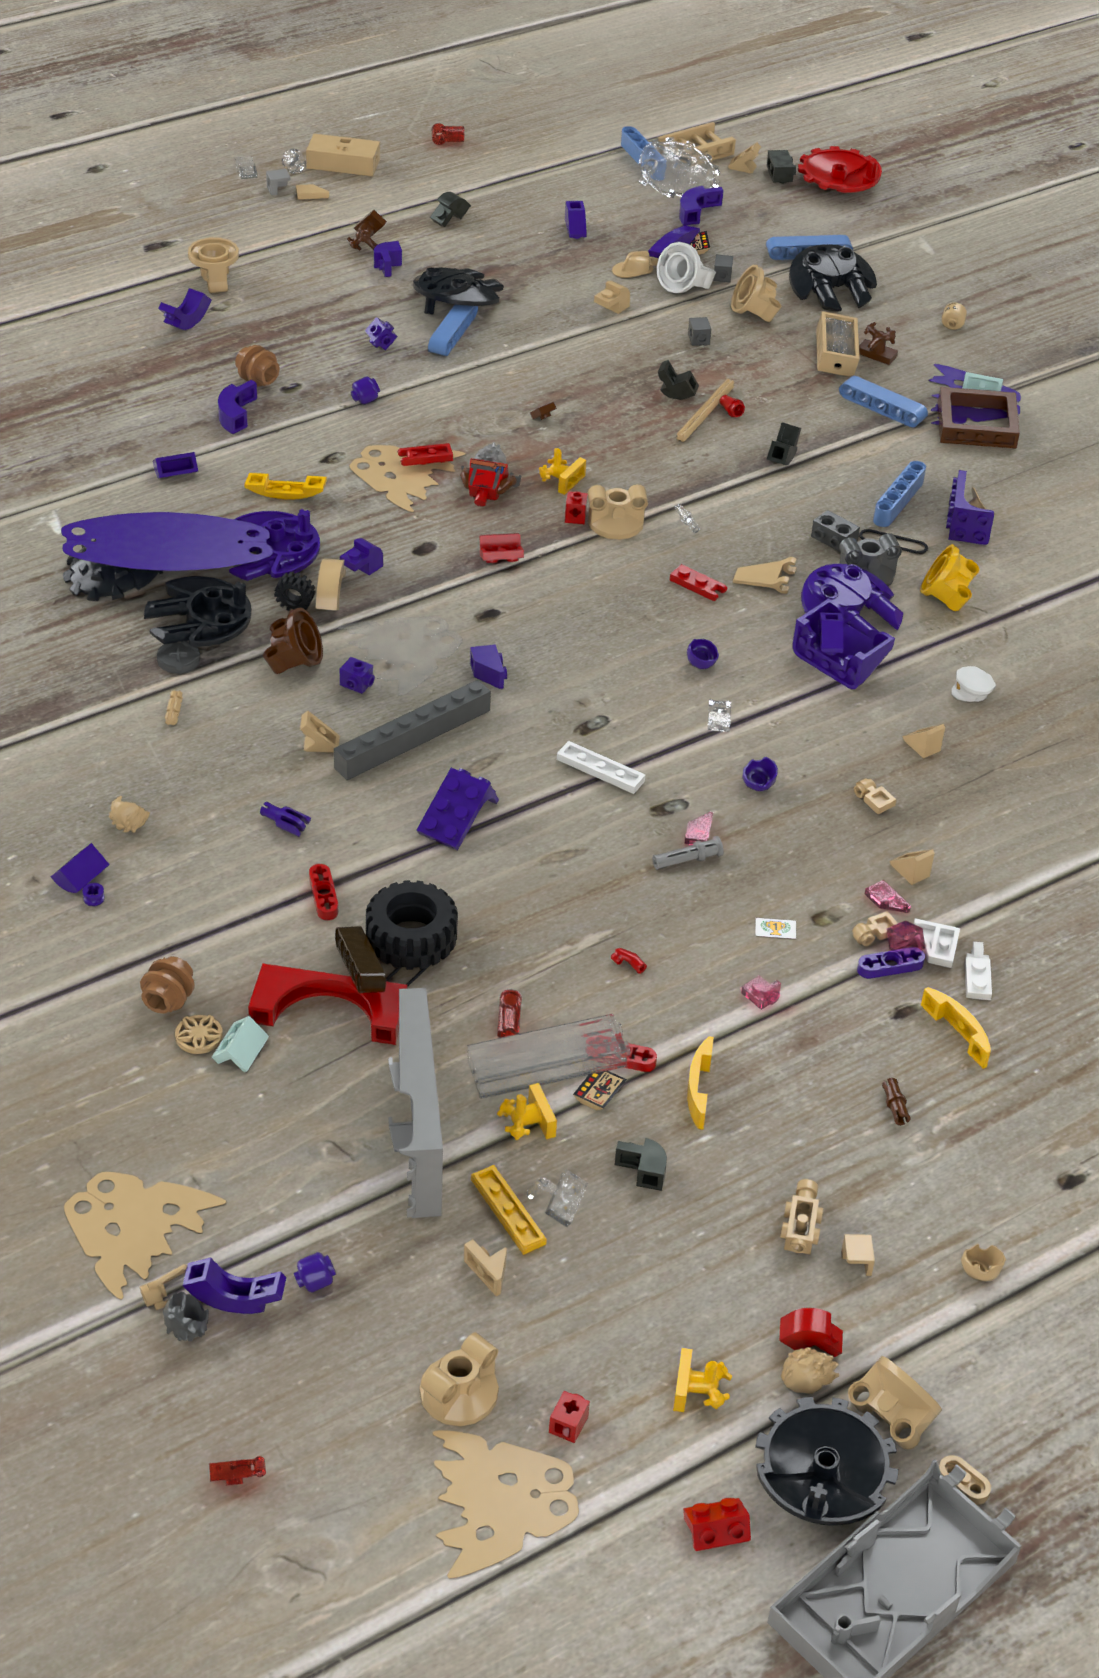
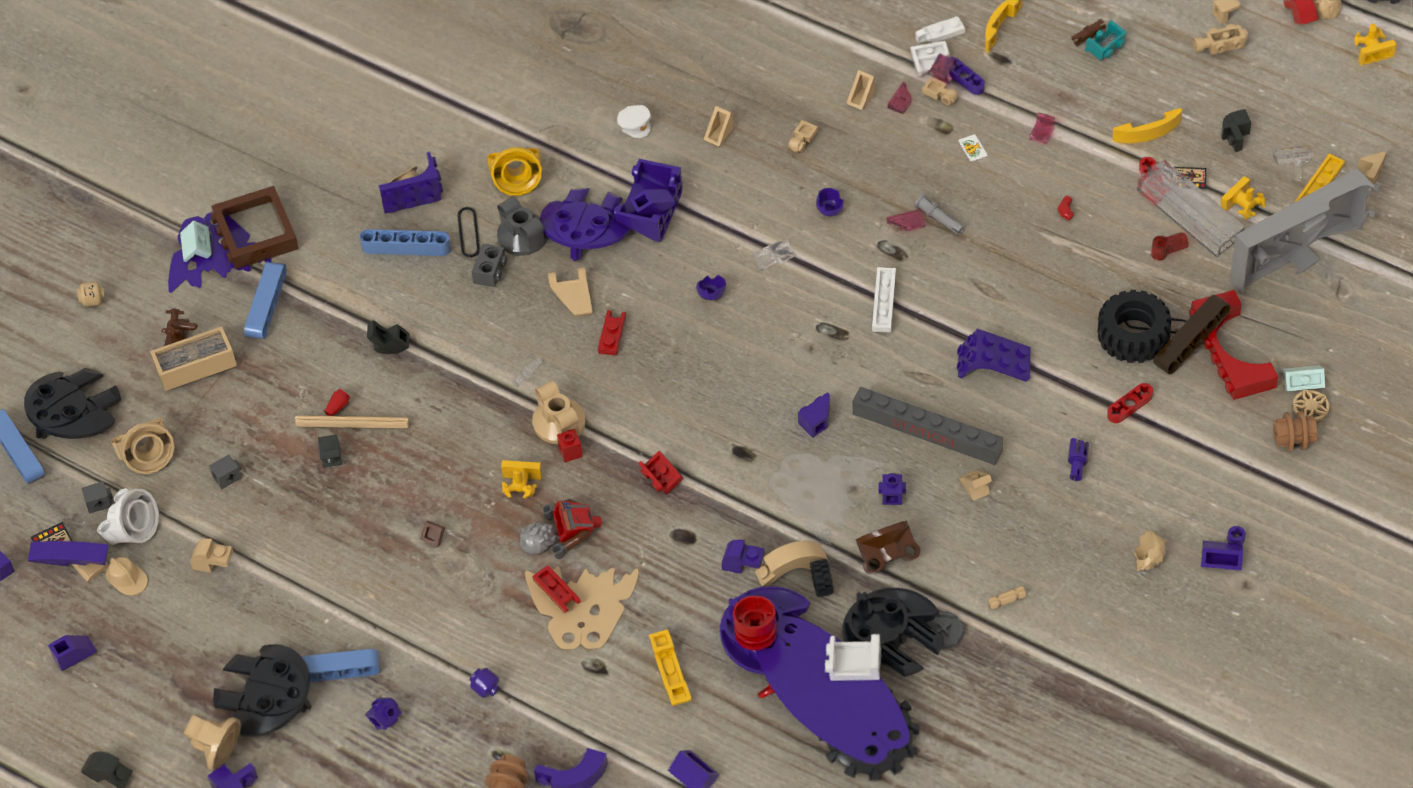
camera: 110 degrees left, 10 degrees up
none -> tan piece [183,715,241,771]
none -> red wheel [733,595,777,651]
none -> white panel [825,634,881,680]
none -> teal window [1085,20,1127,61]

